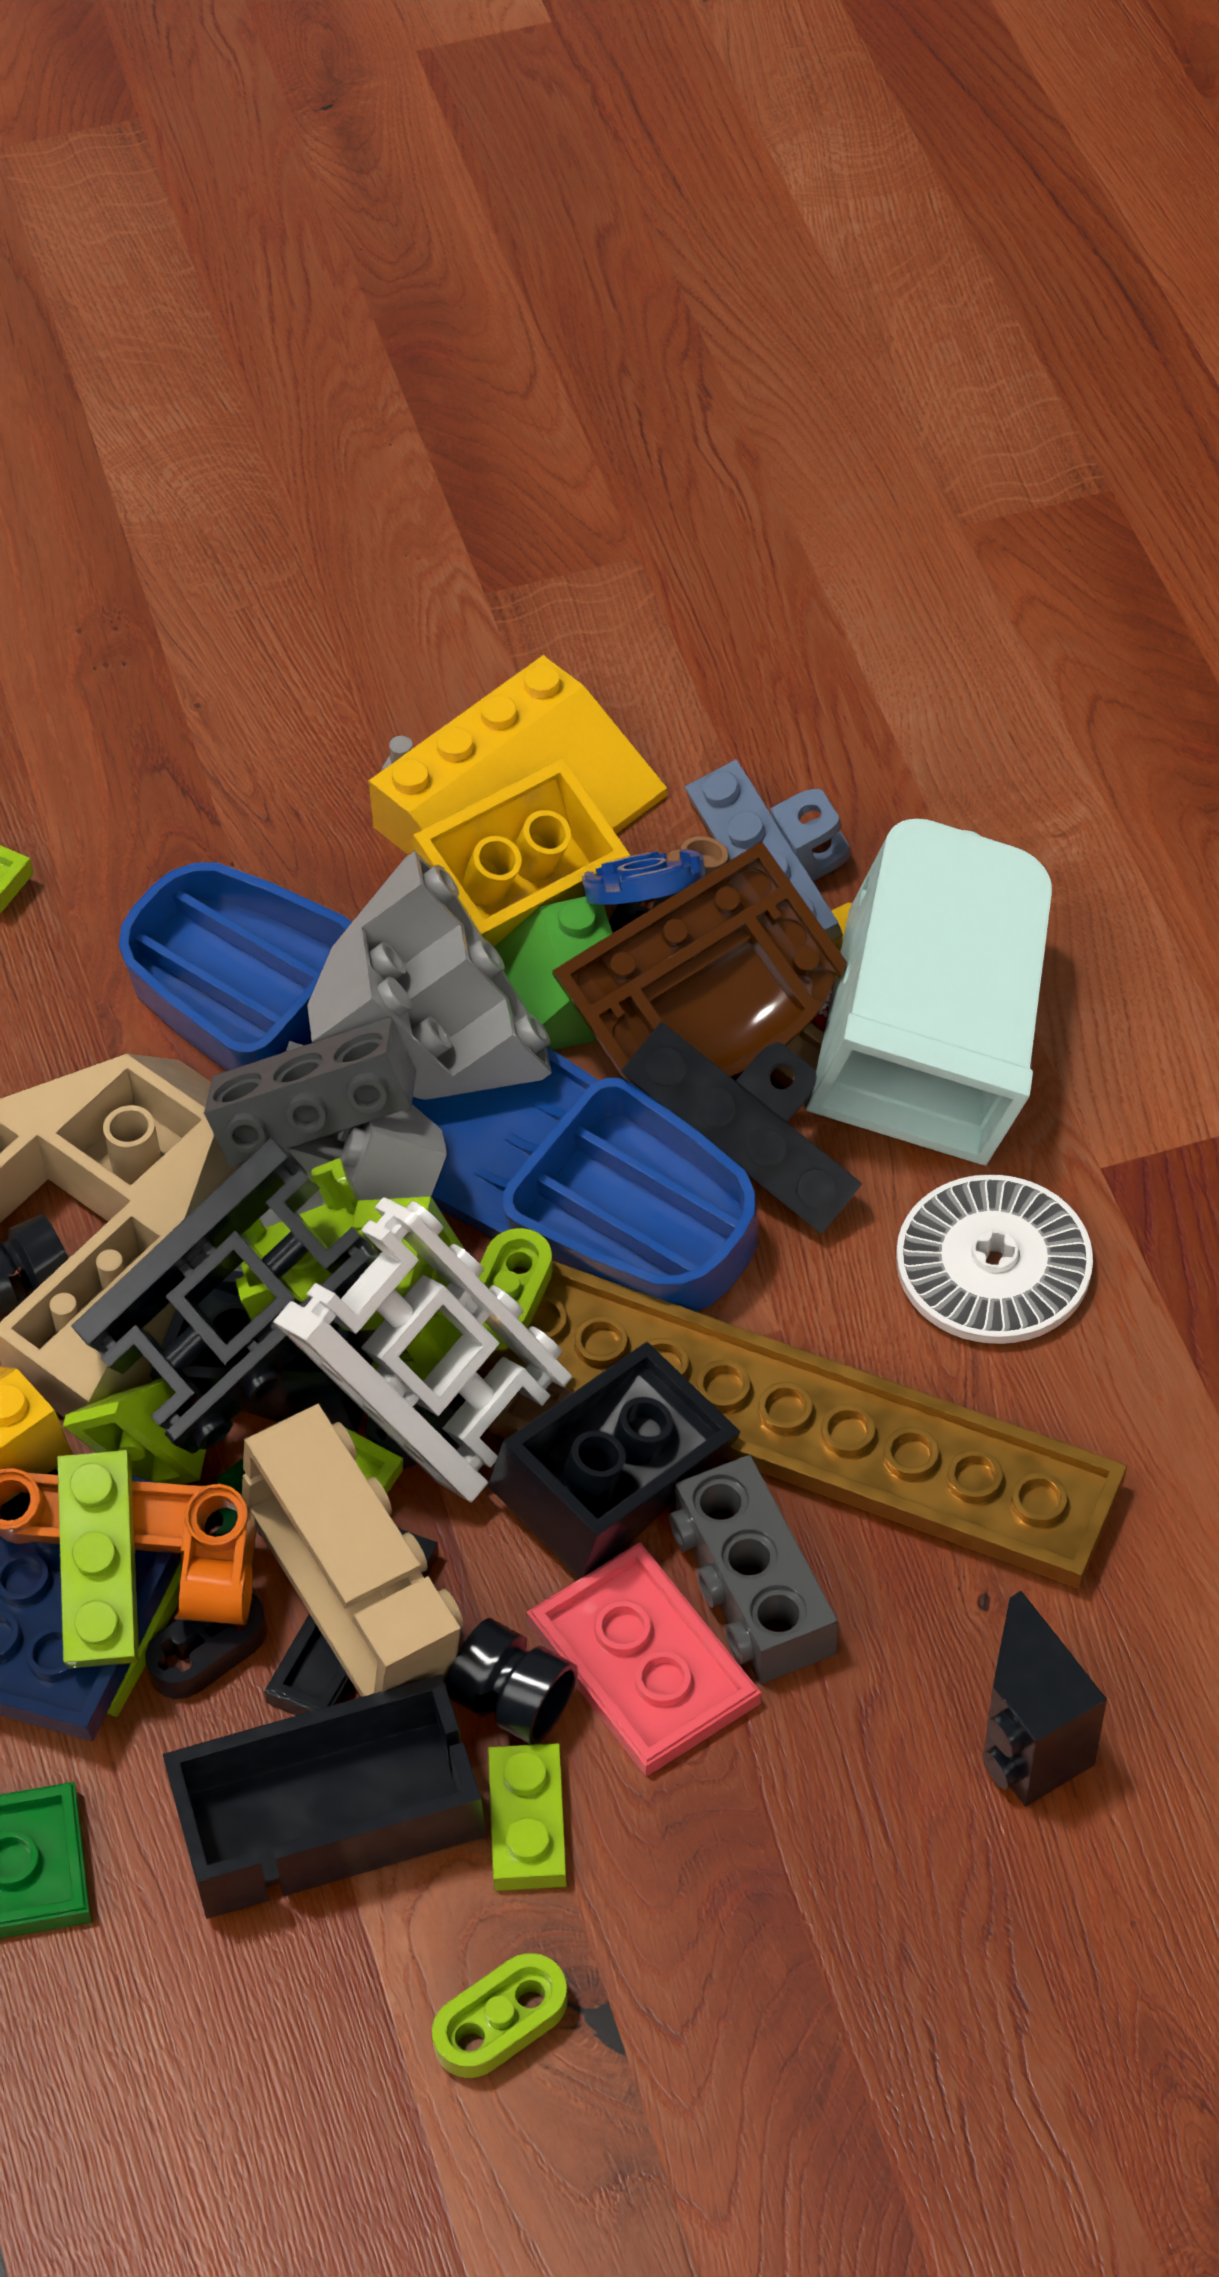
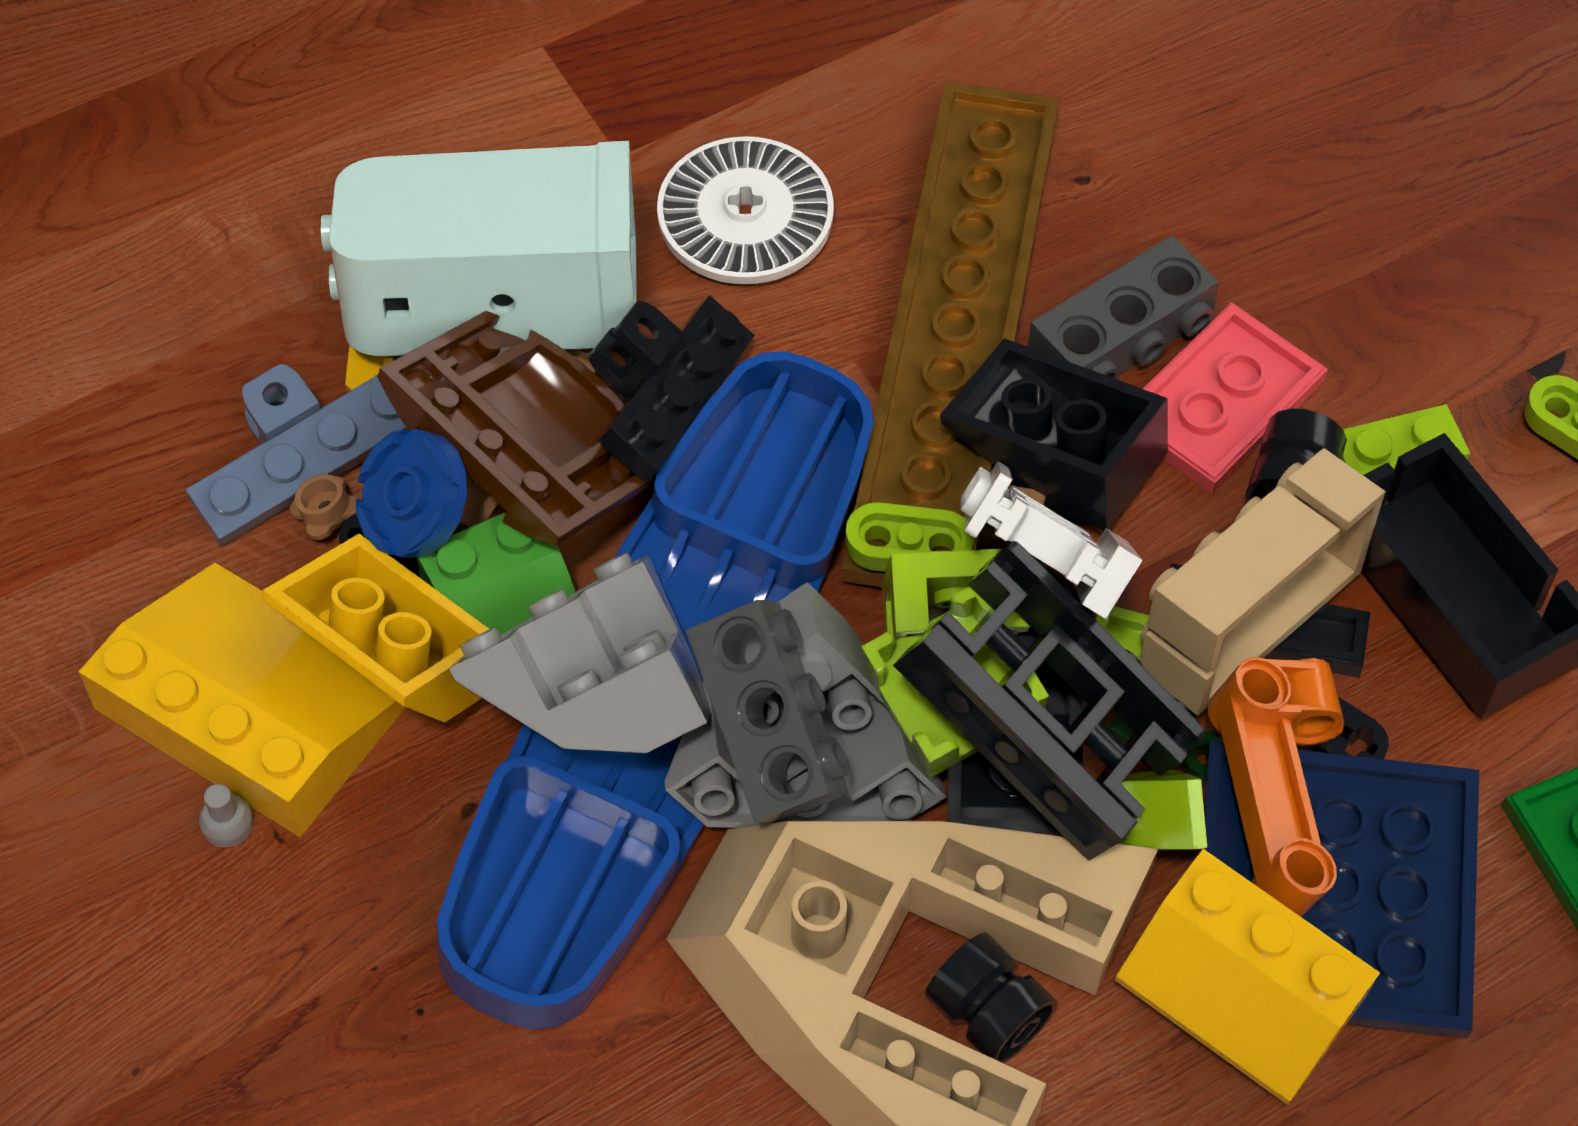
camera: 105 degrees left, 5 degrees up
lime plate [57,1450,139,1669] -> none
black slope [983,1591,1107,1807] -> none

